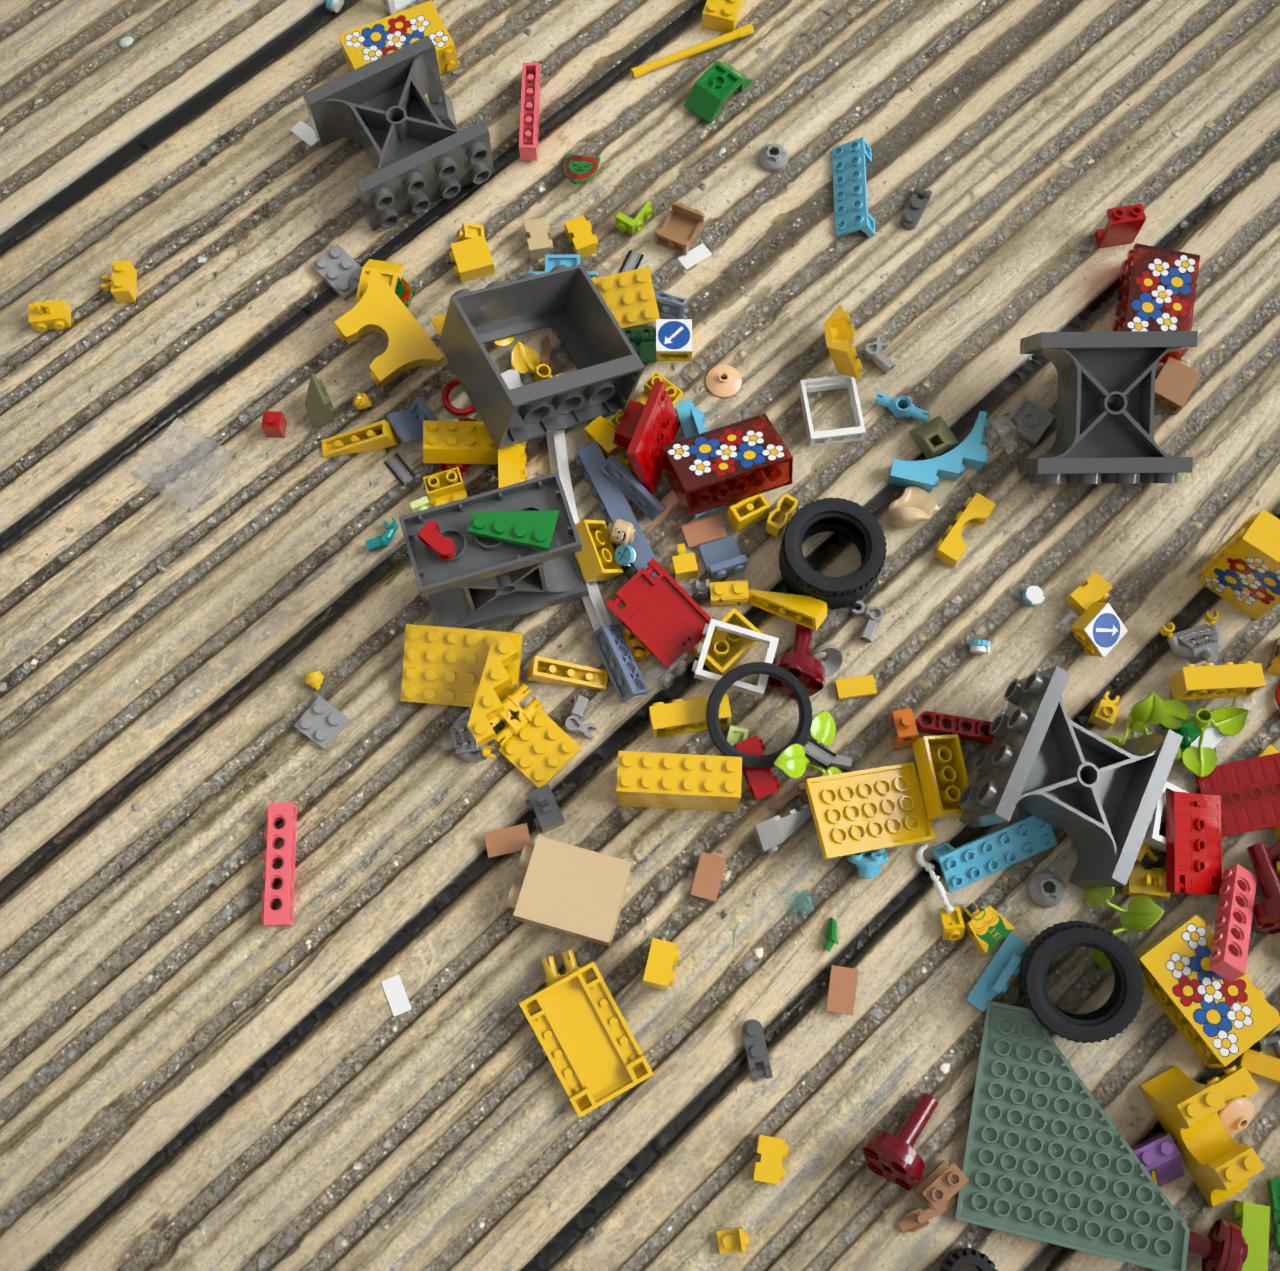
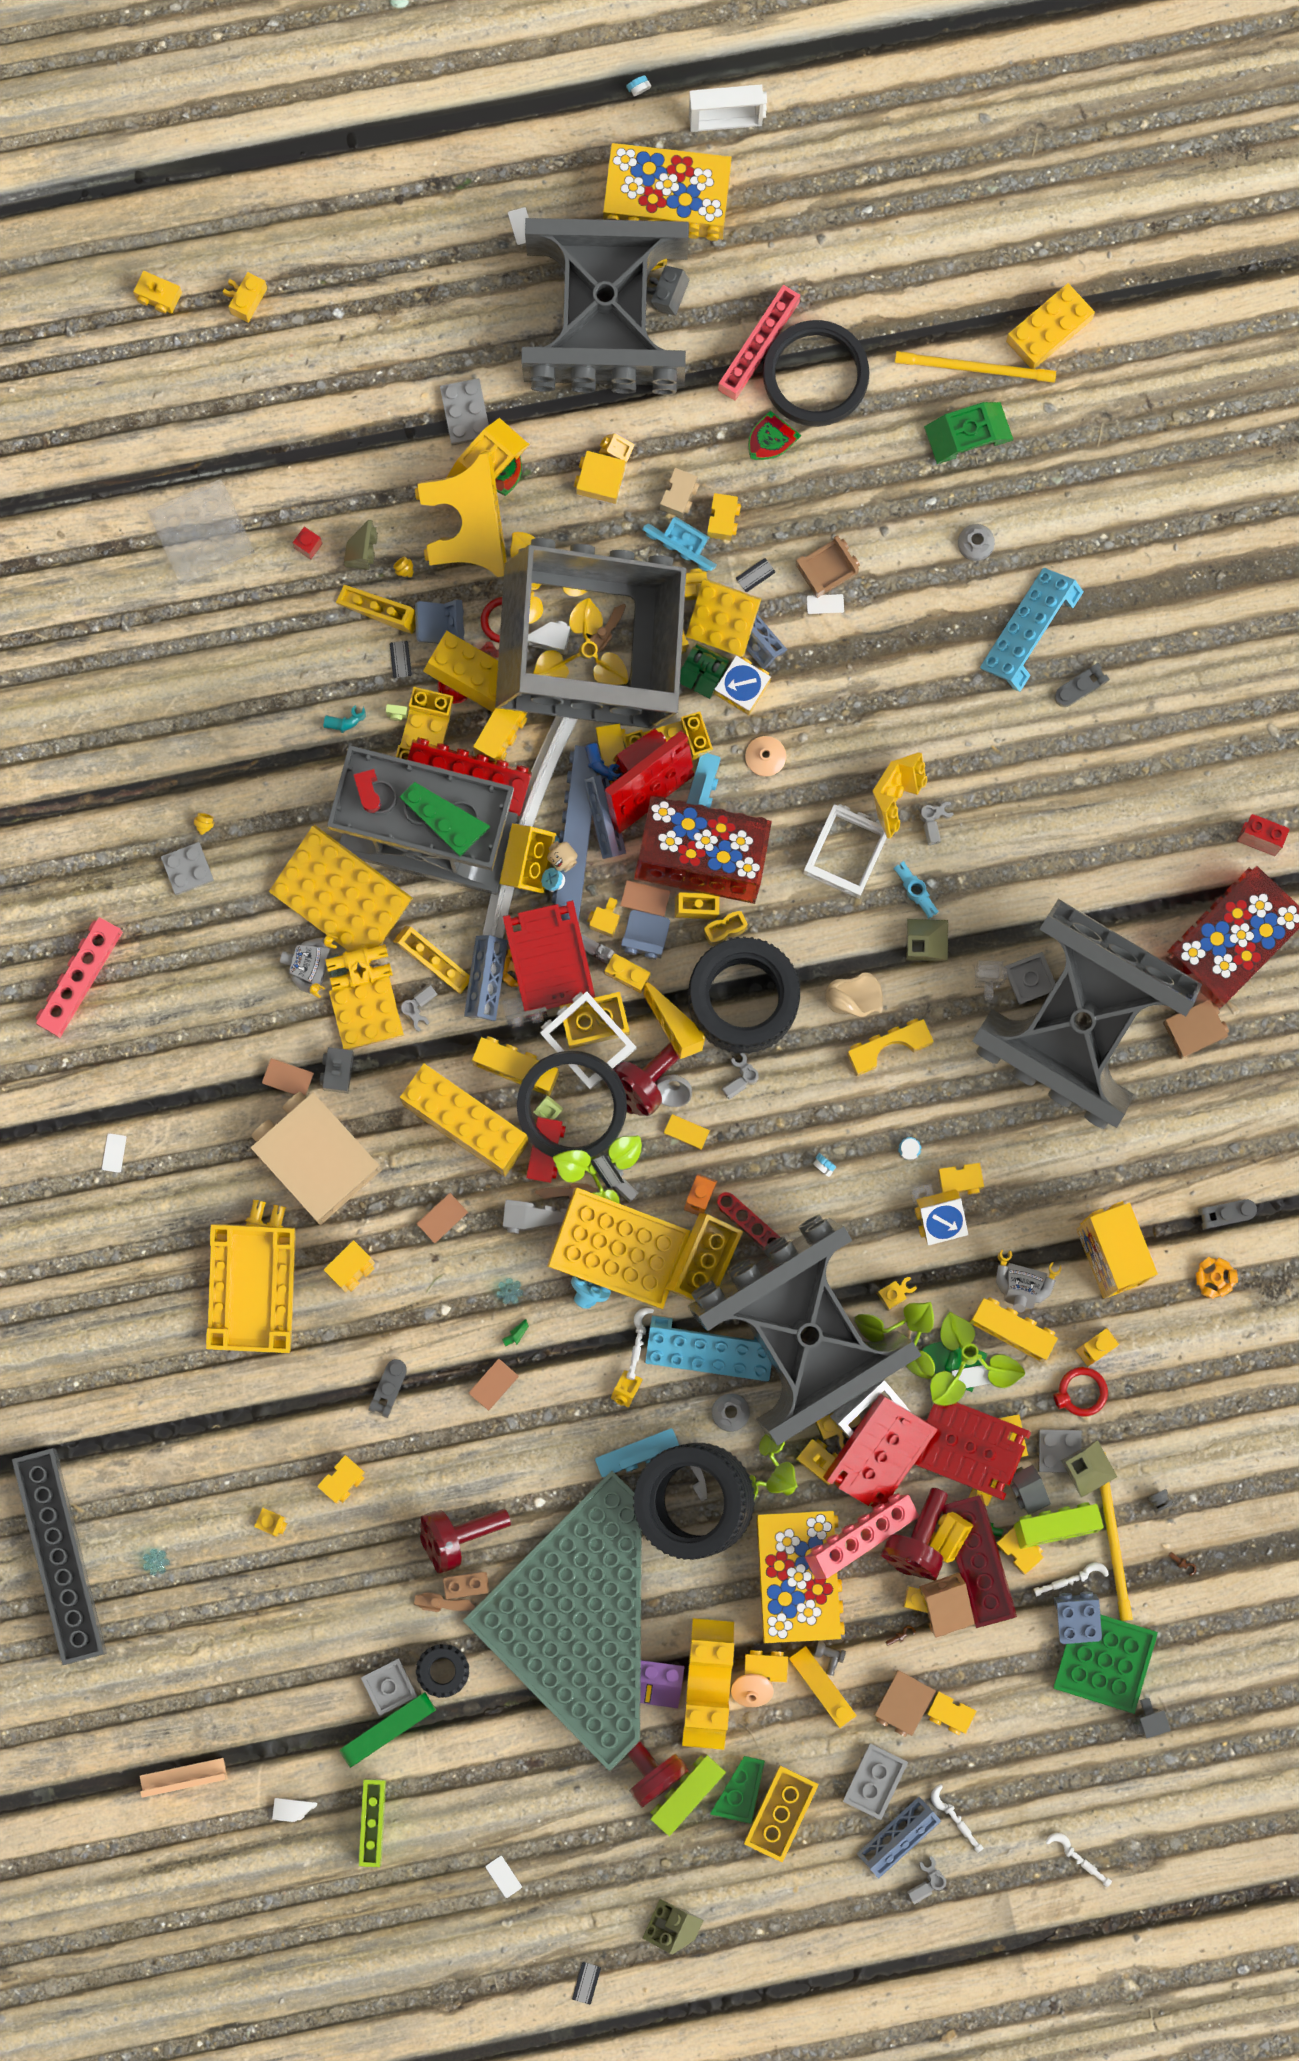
camera: 30 degrees right, 10 degrees up
yellow brick [467,635,520,747] -> none
lime bracket [615,200,653,236] -> none
medium azure arch [887,411,990,493] -> none
torso [964,902,1015,955] -> none
none -> blue piece [585,743,622,781]
none -> white slope [690,1466,707,1502]
none -> black tyre [763,320,870,427]

